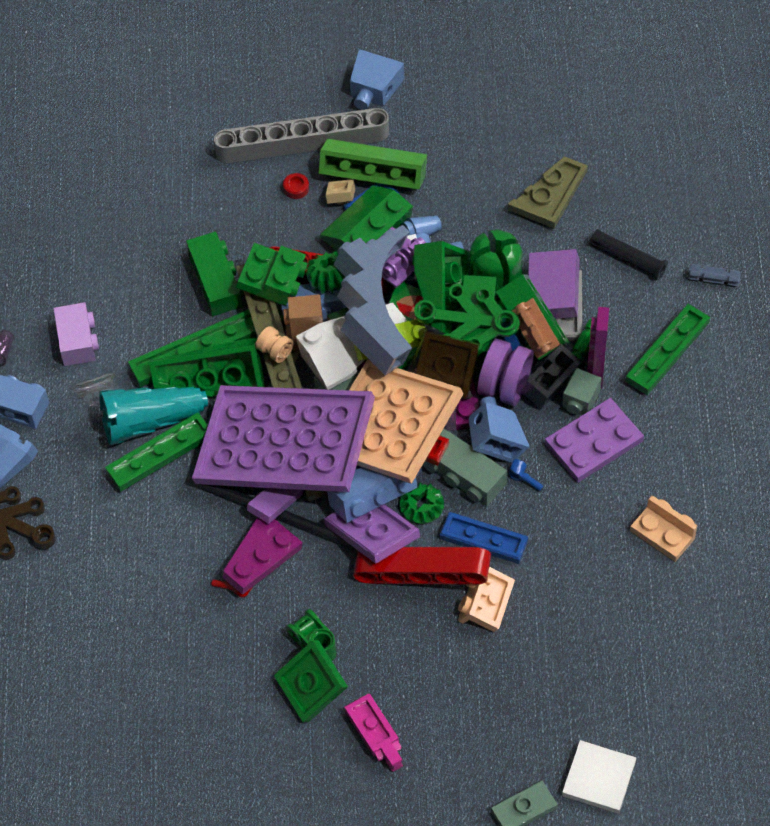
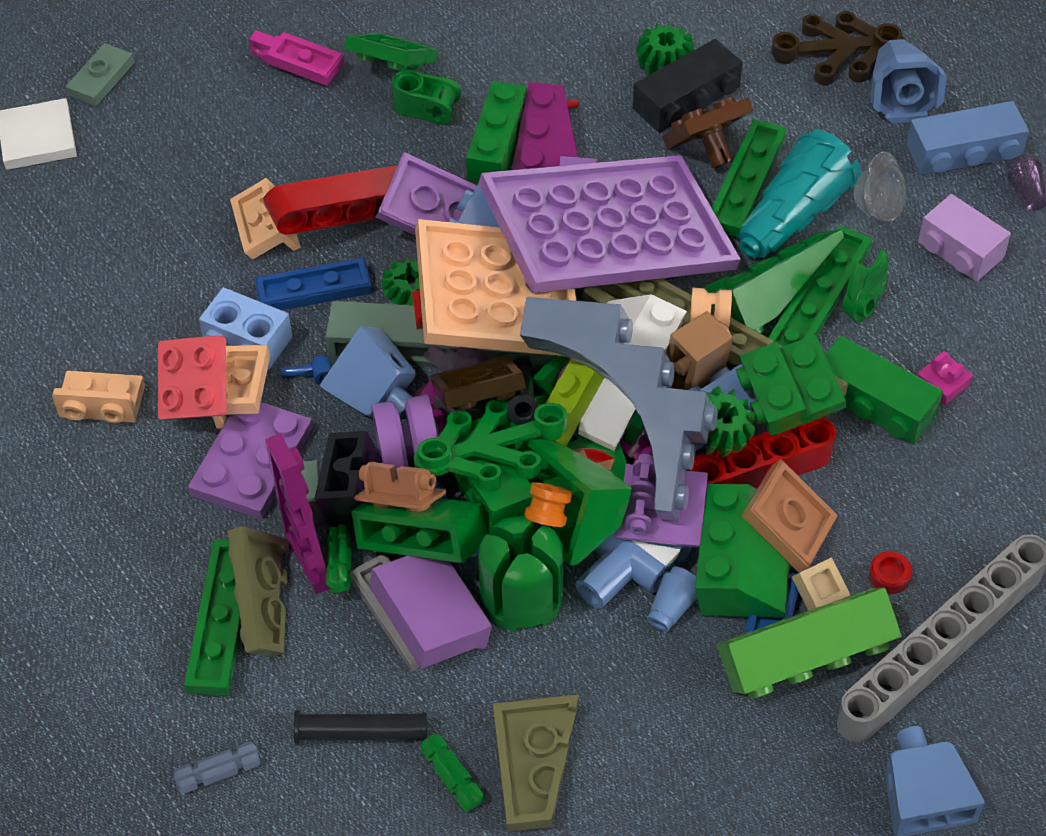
camera: 145 degrees right, 5 degrees down
none -> coral plate [158,335,226,420]
none -> light blue brick [199,287,293,370]
none -> light nougat bracket [213,345,270,429]
none -> olive wing [228,526,289,658]
none -> green axle [420,733,484,812]
none -> green brick [466,81,527,185]
none -> orange wheel [524,483,573,527]
none -> black brick [633,38,743,133]
none -> green gear [636,23,694,76]
none -> reddish brown plate [662,96,753,169]
none -> nougat tile [741,460,838,573]
none -> green plate [842,249,889,322]
none -> dark pink tile [917,351,973,406]

